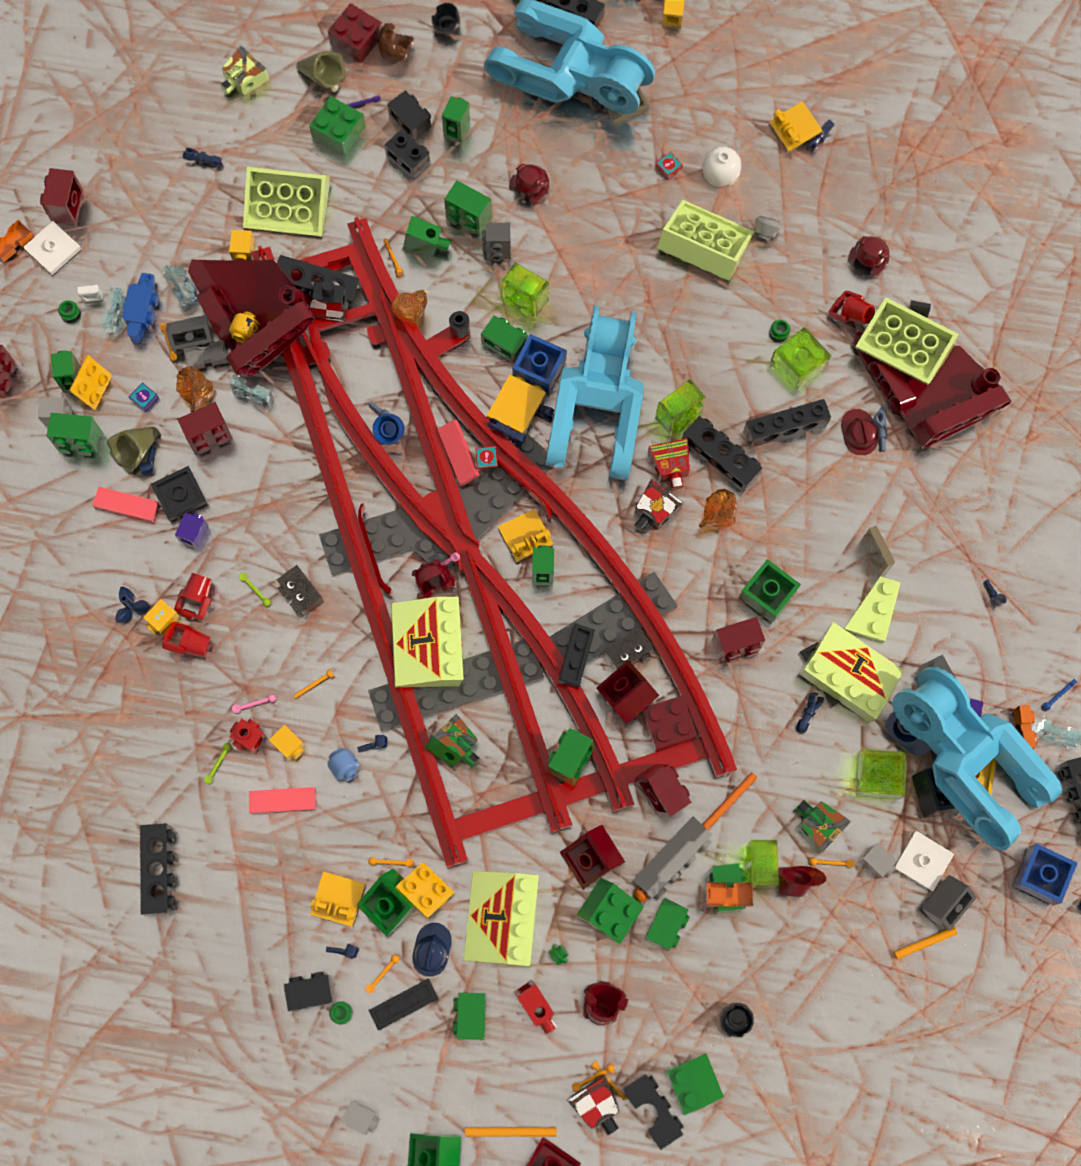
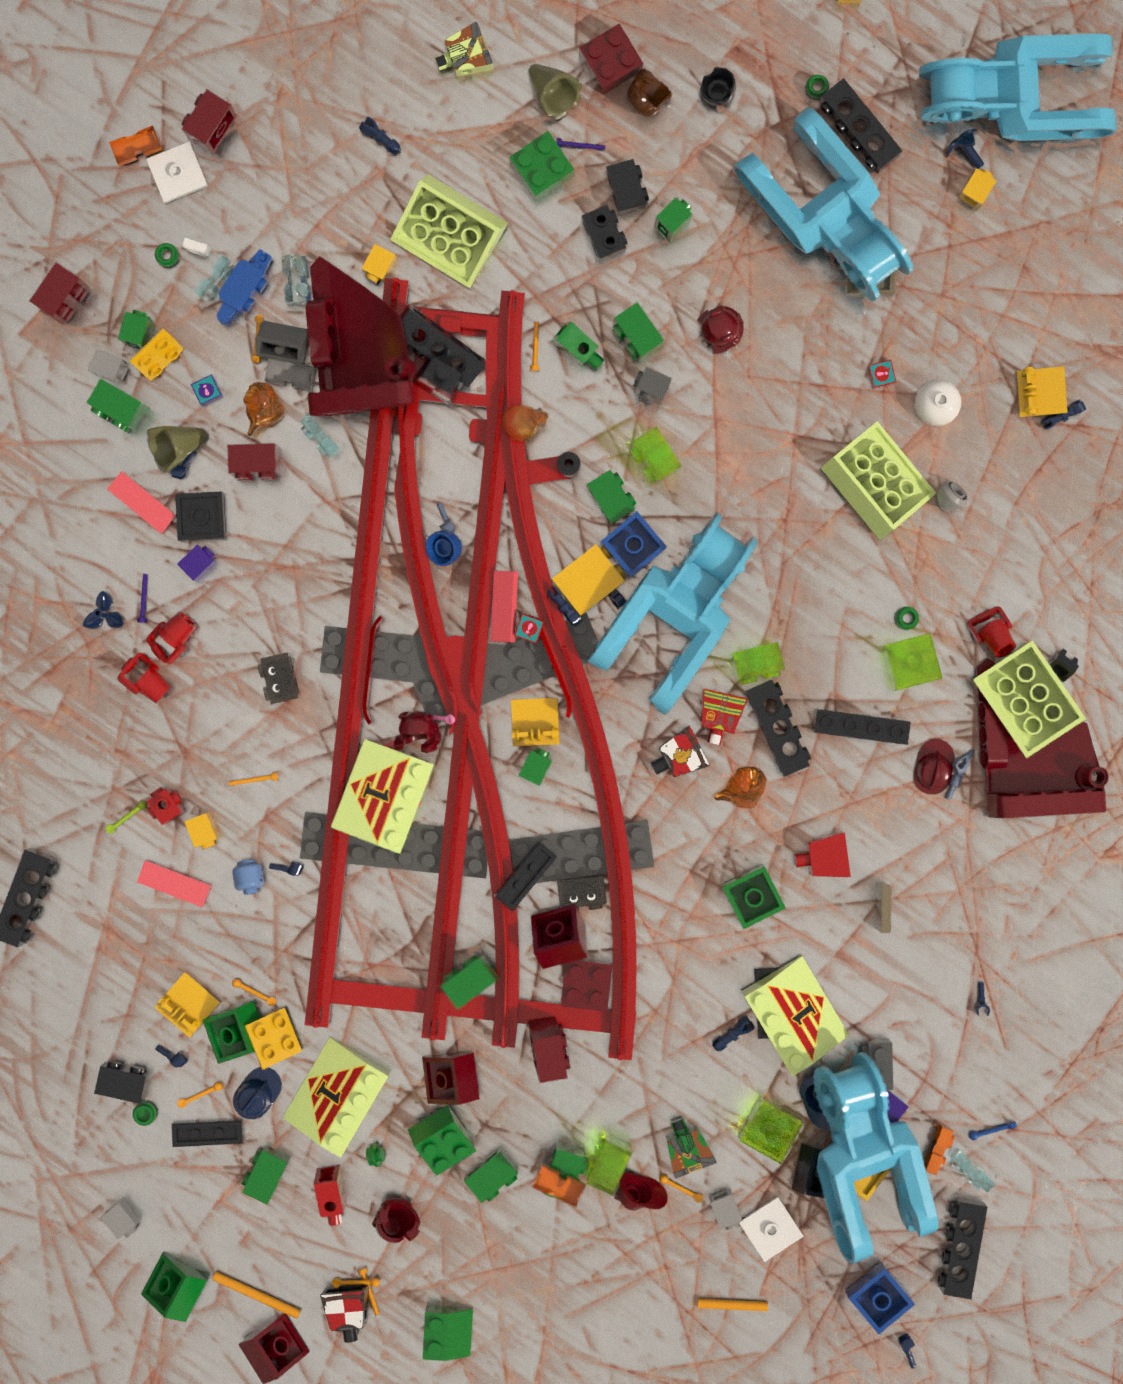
camera: 25 degrees right, 15 degrees up
yellow brick [143,599,180,636] -> none
yellow head [229,311,260,343] -> none
bright pink hinge [232,694,276,713] -> none
lime hinge [239,573,271,606] -> none
torso [425,714,480,767] -> none
black arch [622,1073,684,1150] -> none
piece [632,772,757,902] -> none
dark red brick [712,617,766,664] -> none
black hair [720,1003,754,1038] -> none
yellowish green wing [844,576,901,643] -> none
dark red helmet [848,236,890,278] -> none
dark grey brick [922,875,977,931] -> none
none -> dark purple piece [137,574,148,623]
none -> red torso [794,831,851,877]

